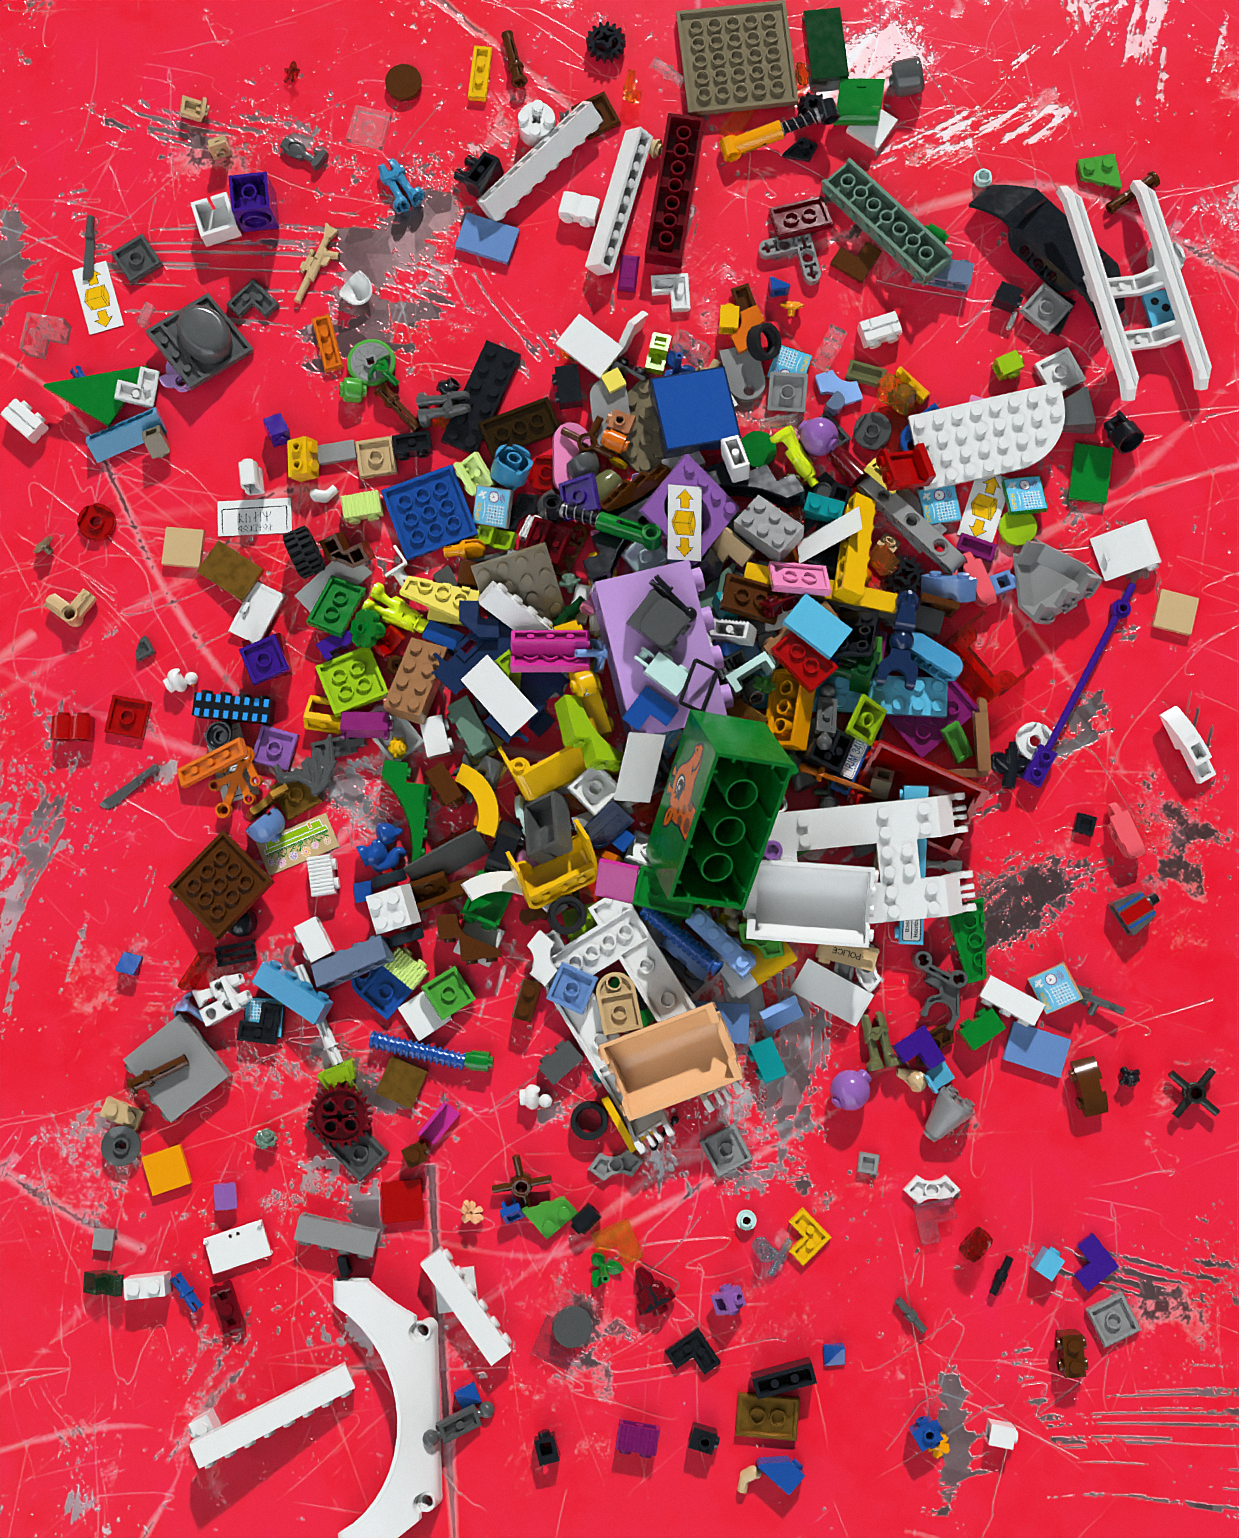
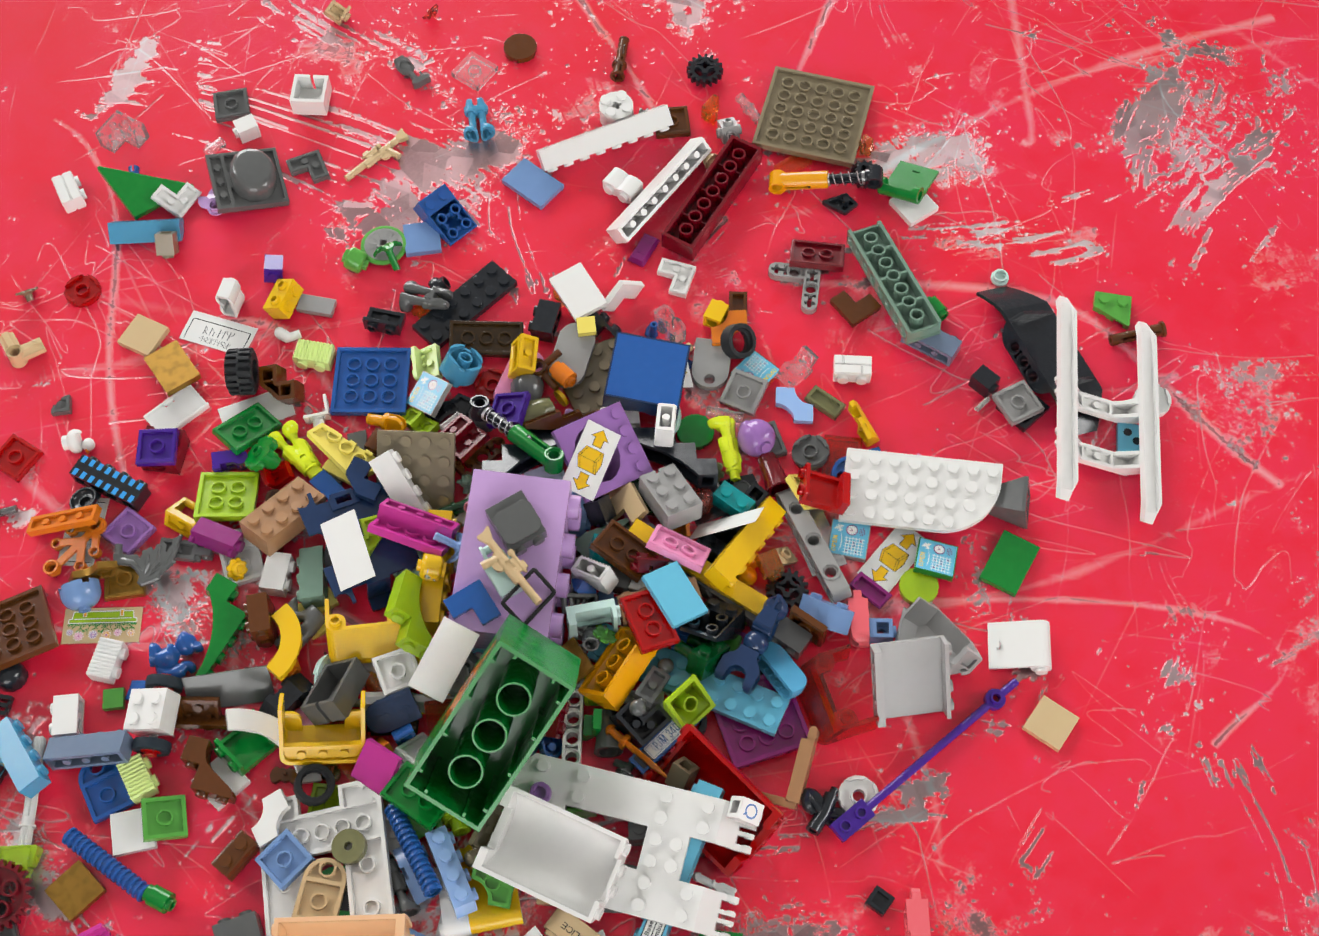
camera: 20 degrees right, 20 degrees down
white sticker [72,261,124,335] -> none
dark grey piece [83,215,95,281] -> none
tan bracket [207,135,232,160] -> none
dark purple brick [228,171,279,232] -> none
orange tile [312,314,344,373] -> none
white helmet [338,270,372,305] -> none
tan tile [355,436,398,480] -> none
reddish brown pin [374,382,422,432] -> none
black brick [454,151,504,199] -> none
yellow tile [468,46,493,102] -> none
nougat brick [605,409,636,439] -> none
lime slope [645,332,672,375] -> none
black pin [649,574,697,623] -> none
blue slope [768,276,790,297] -> none
light orange plant [780,301,804,316] -> none
dark green tile [803,7,849,83] -> none
sand blue brick [824,391,845,416] -> none
clear yellow brick [877,373,917,415] -> none
dark grey head [888,56,925,98] -> none
bright green tile [940,721,974,764] -> none
lime brick [991,350,1024,382] -> none
white tile [1033,347,1086,393] -> none
black piece [1104,410,1144,454] -> none
white slope [1159,706,1216,784] -> none
none -> bright green tile [102,687,126,711]
none -> white brick [232,113,262,144]
none -> olive piece [331,829,367,865]
none -> medium blue tile [403,222,442,257]
none -> blue slope [413,183,477,246]
none -> tan piece [477,526,542,606]
none -> yellow tile [508,333,539,379]
none -> light grey brick [716,117,742,144]
none -> white brick [726,796,765,826]
none -> light grey panel [870,635,954,728]

